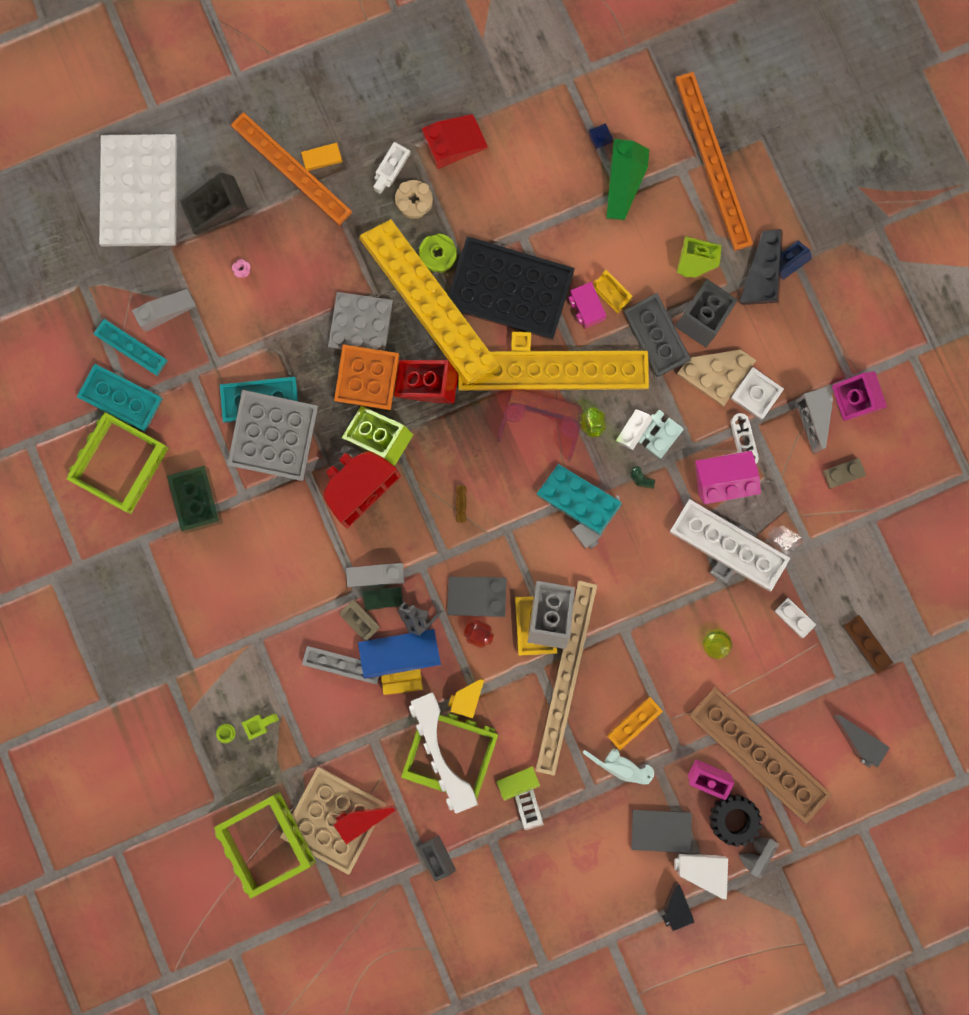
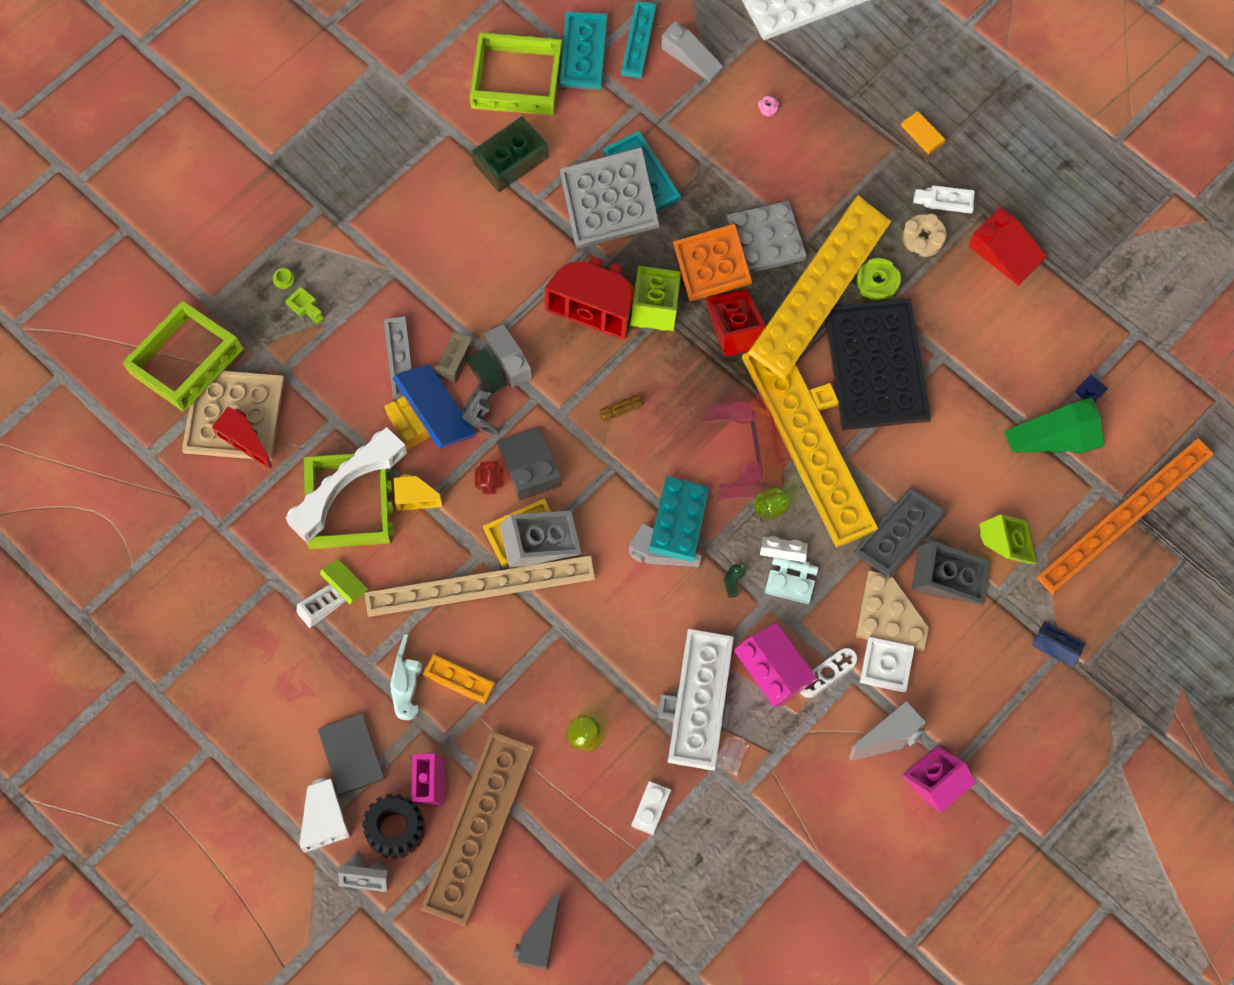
camera: 70 degrees right, 15 degrees down
clear smoke slope [180,172,248,235] -> none
orange plate [231,112,352,226] -> none
dark grey slope [418,835,456,881] -> none
dark pink brick [568,282,606,329] -> none
yellow hinge [593,270,633,314] -> none
black slope [662,882,695,931] -> none
black wing [740,229,783,305] -> none
dark tan plate [822,458,866,489] -> none
reddish brown plate [842,615,893,674] -> none

